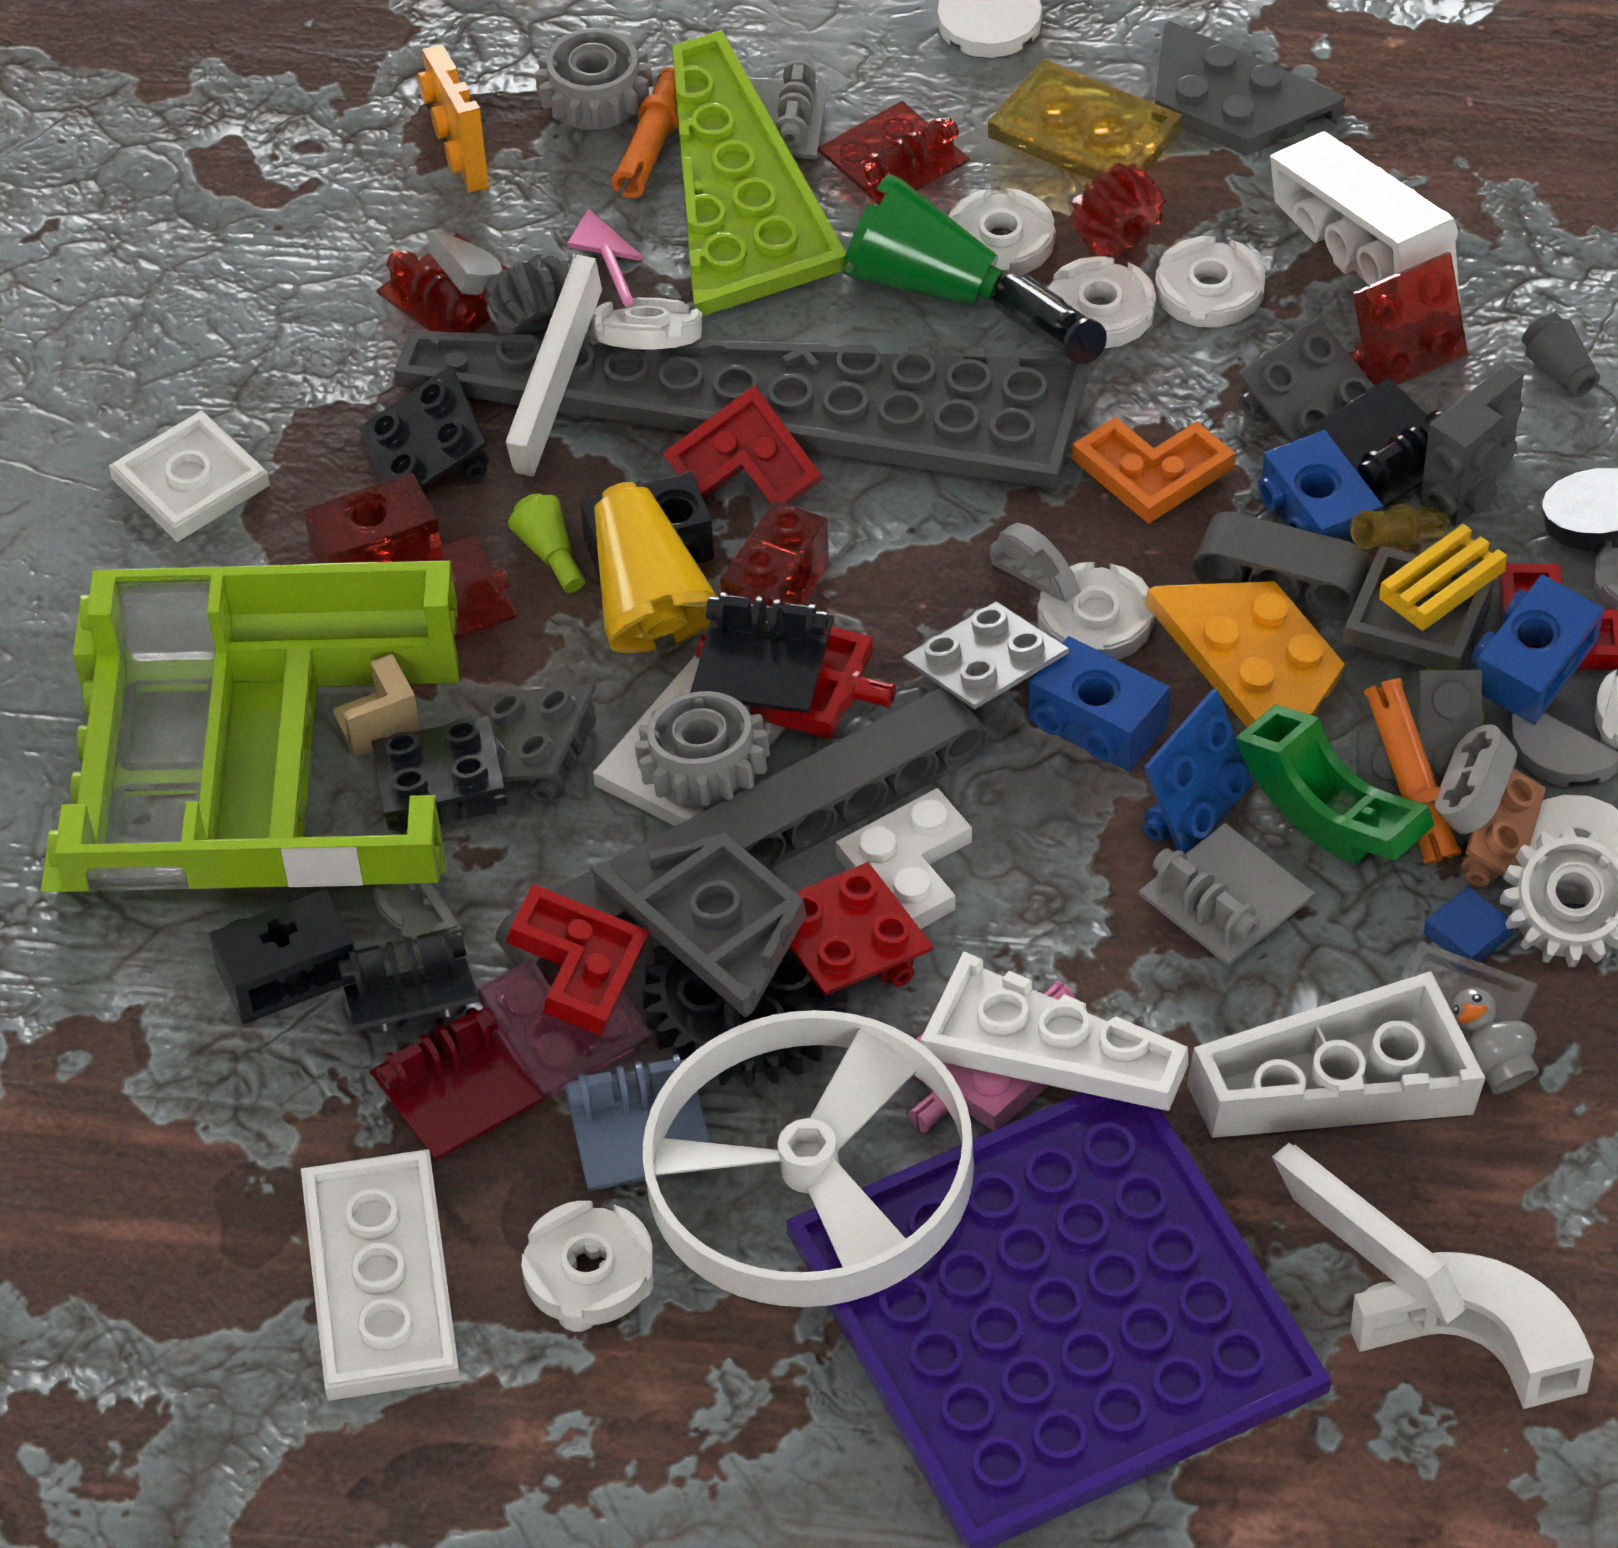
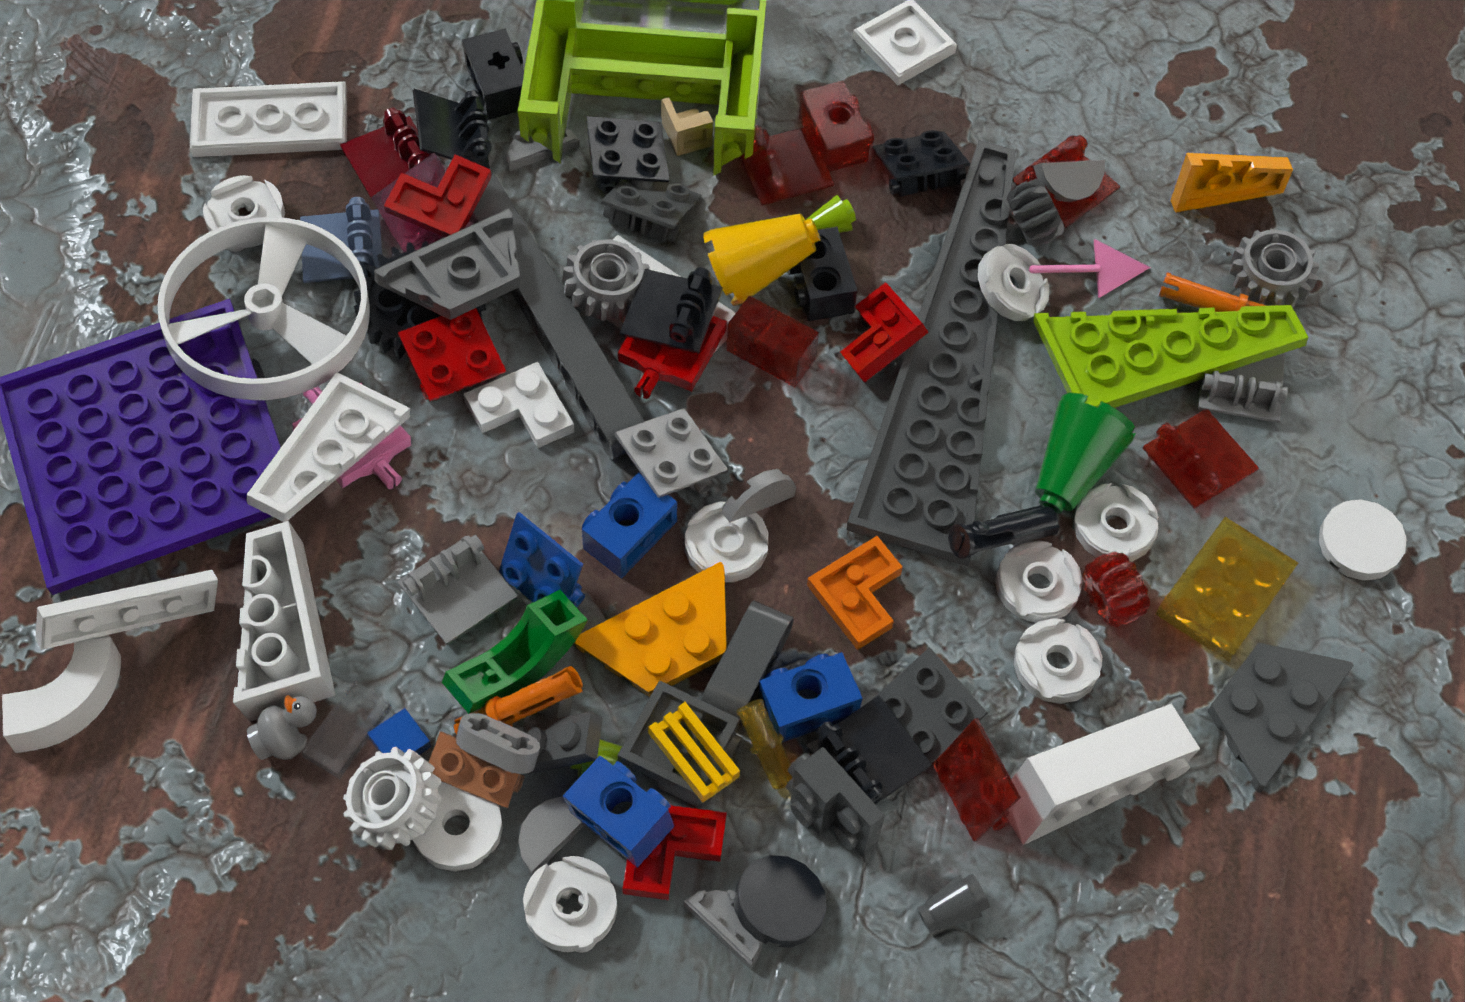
camera: 90 degrees right, 10 degrees up
white tile [506,255,602,477] -> none

